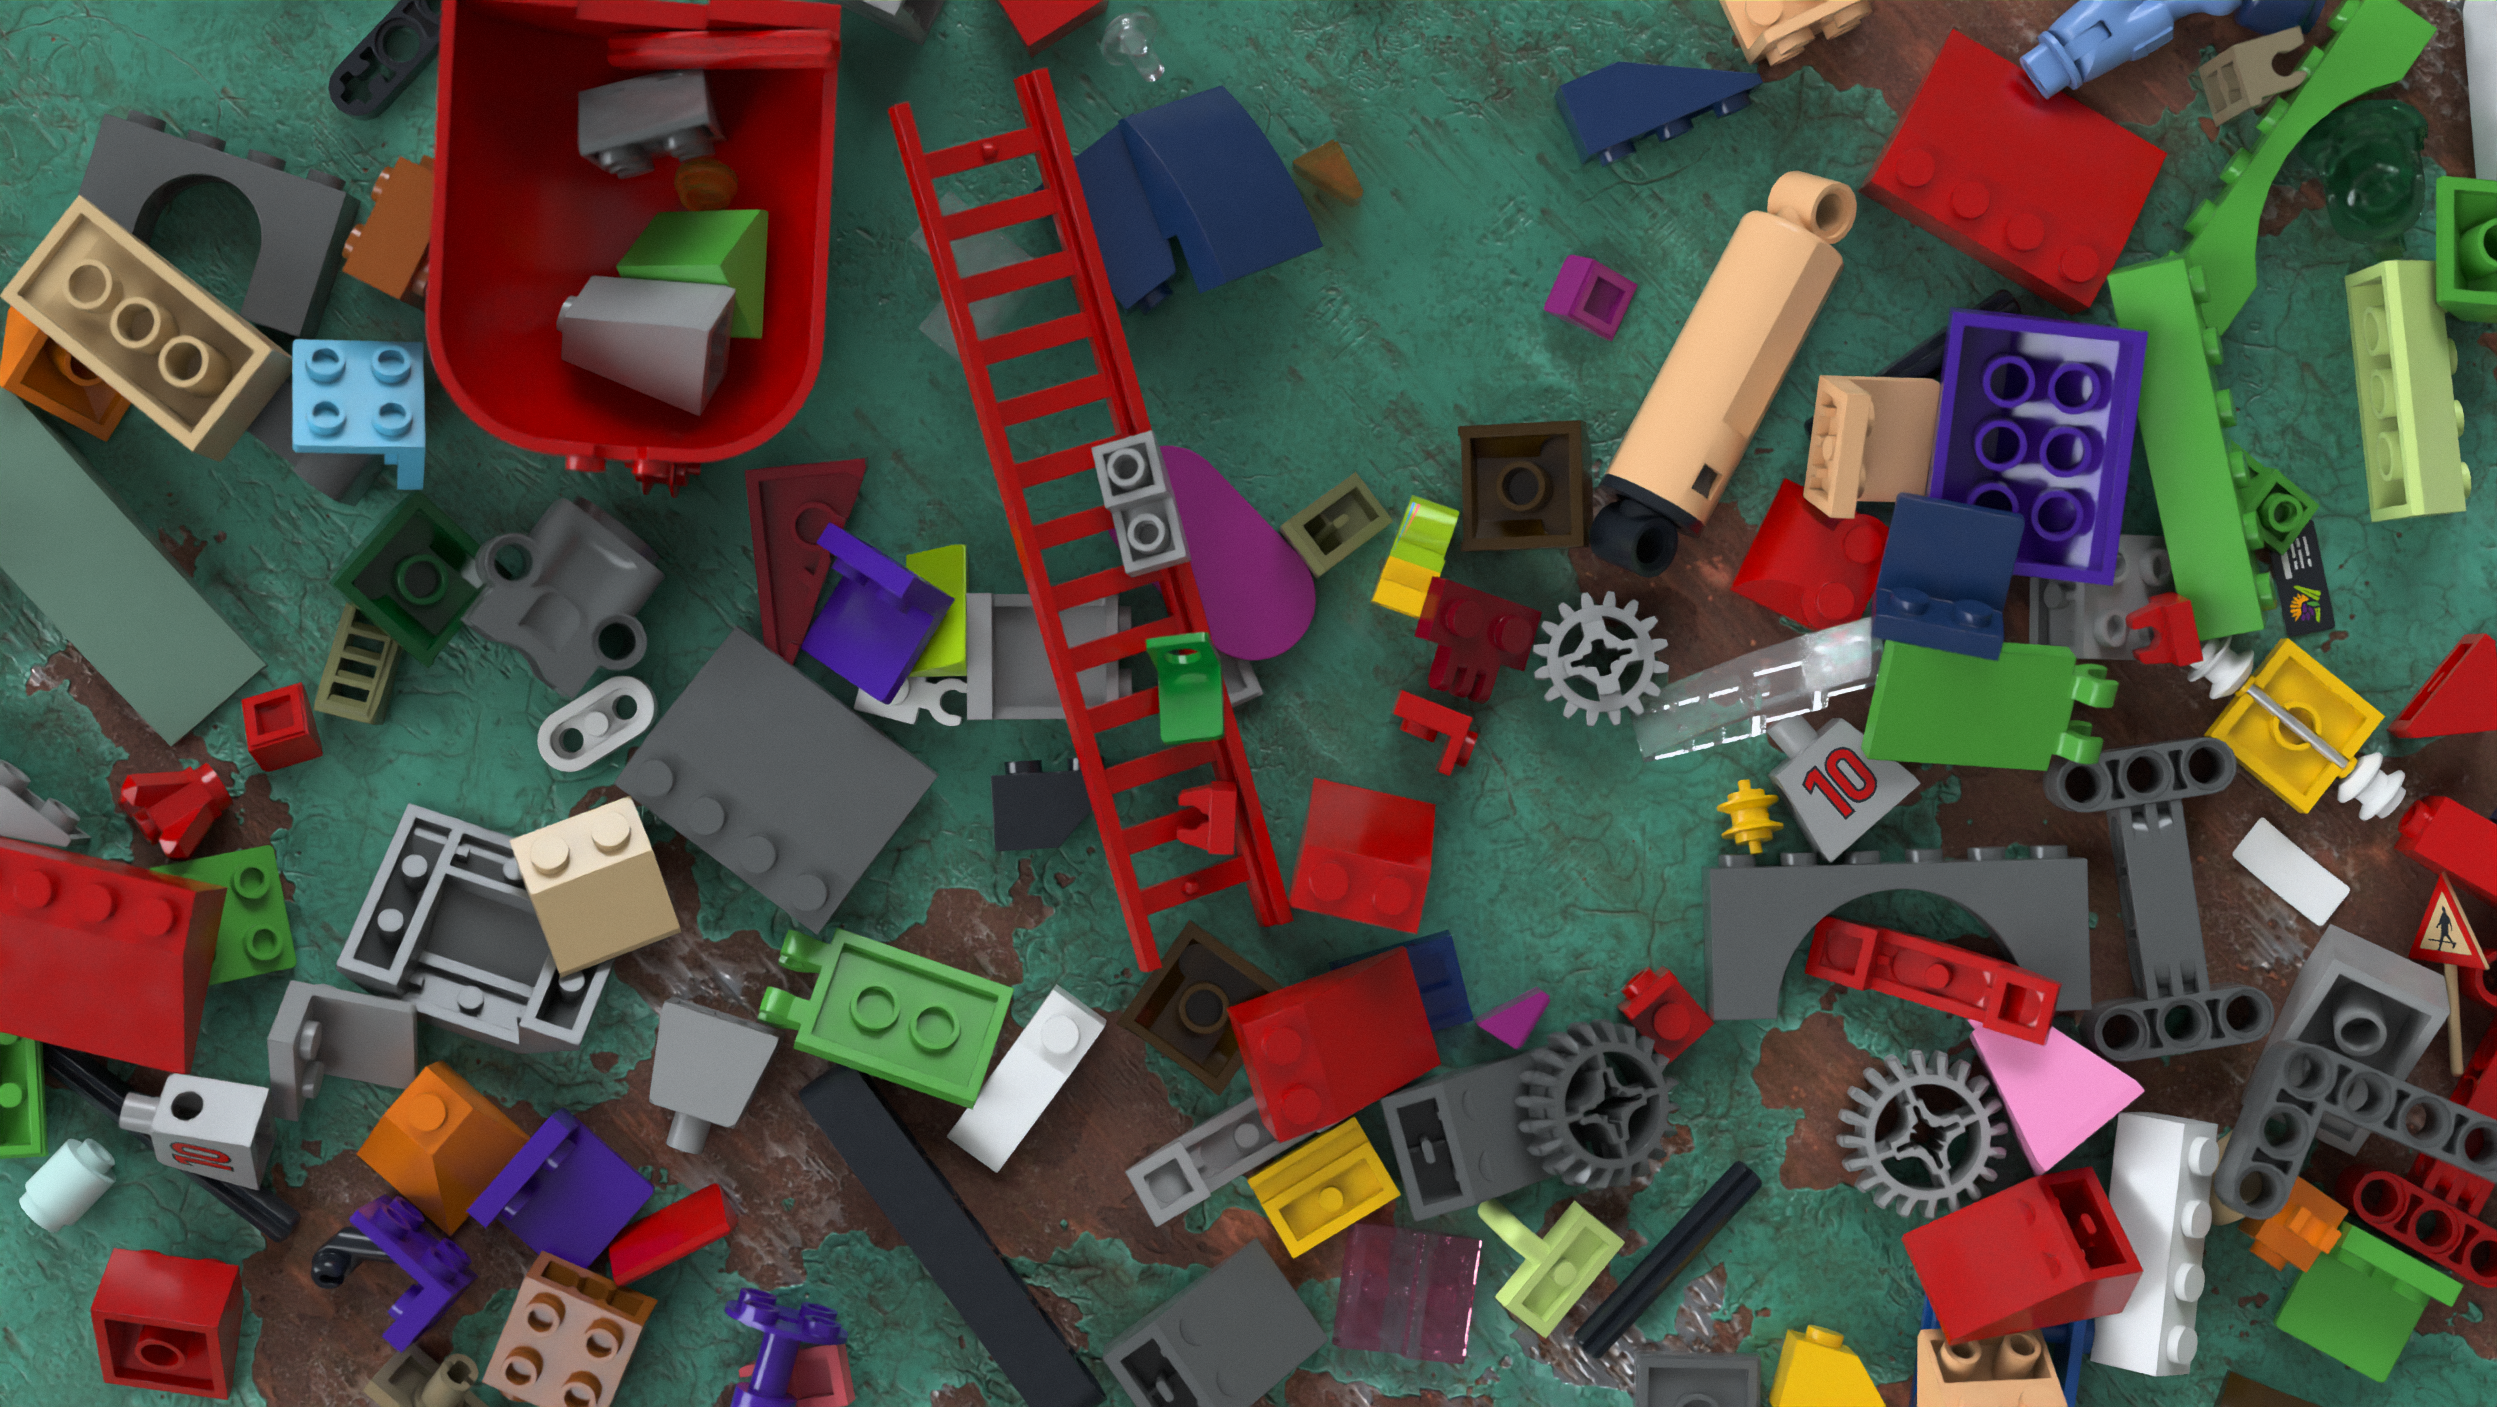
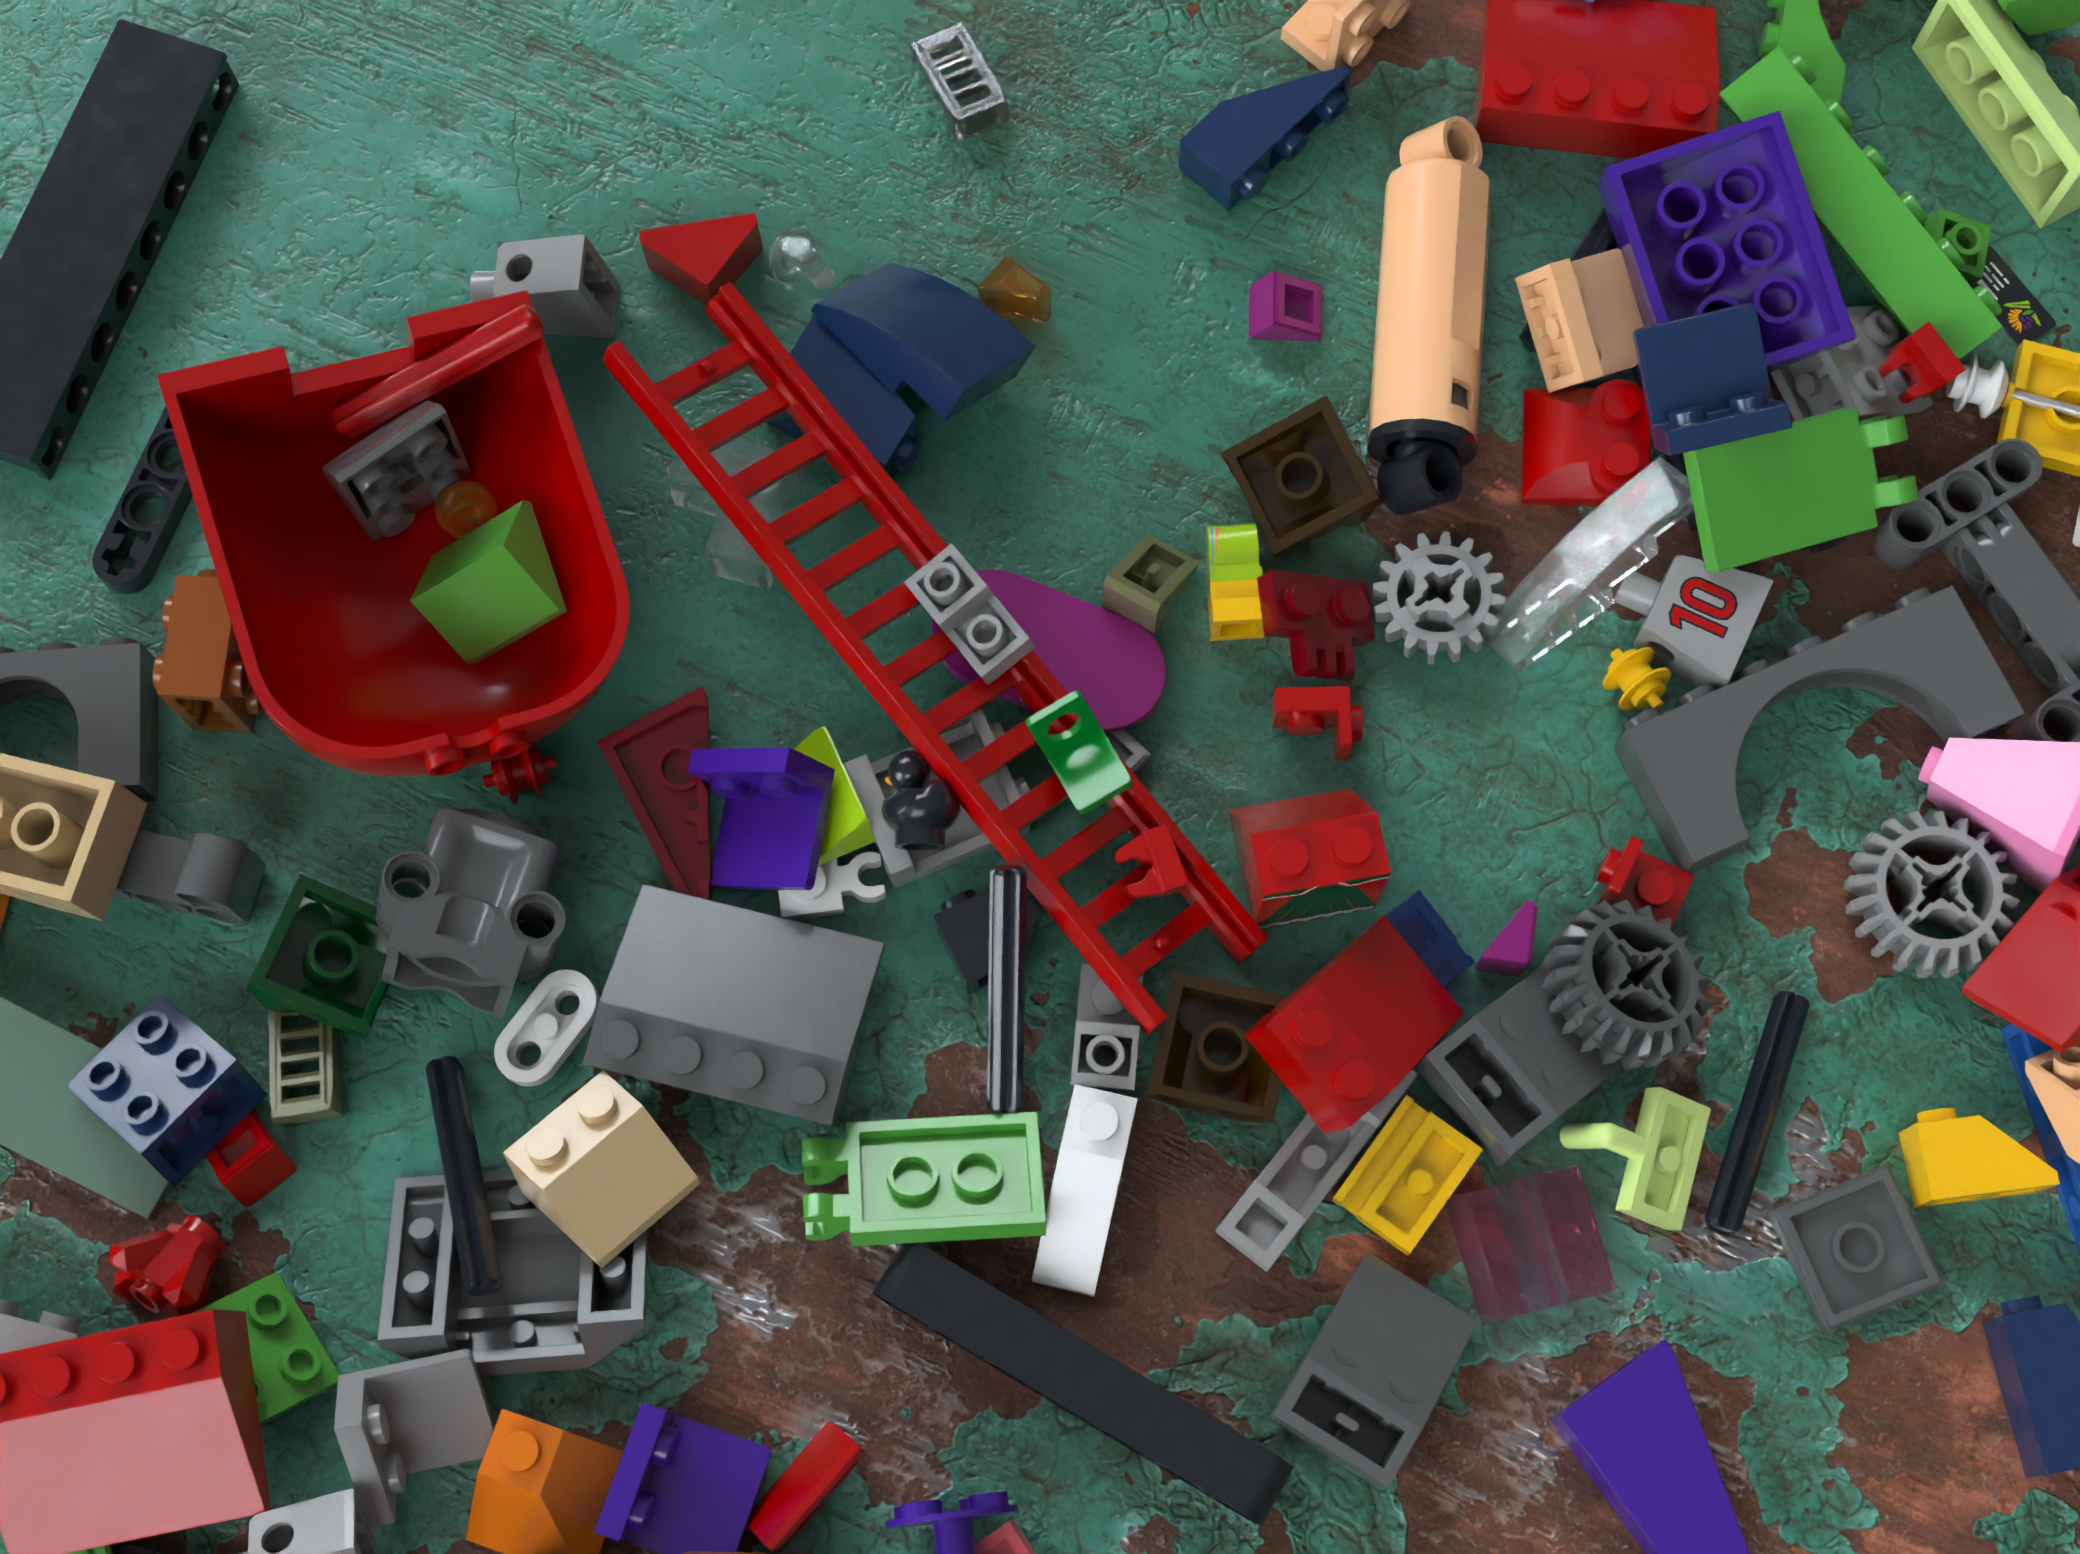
camera: 20 degrees left, 15 degrees down
medium azure bracket [292,339,426,490] -> none
light grey slope [556,276,736,416] -> none
light grey torso [649,996,786,1155] -> none
red slope [1804,914,2062,1046] -> none
none -> dark blue bracket [68,996,268,1188]
none -> black axle [425,1056,503,1297]
none -> black animal [882,750,961,851]
none -> black axle [986,864,1027,1114]
none -> light grey slope [1070,963,1144,1091]

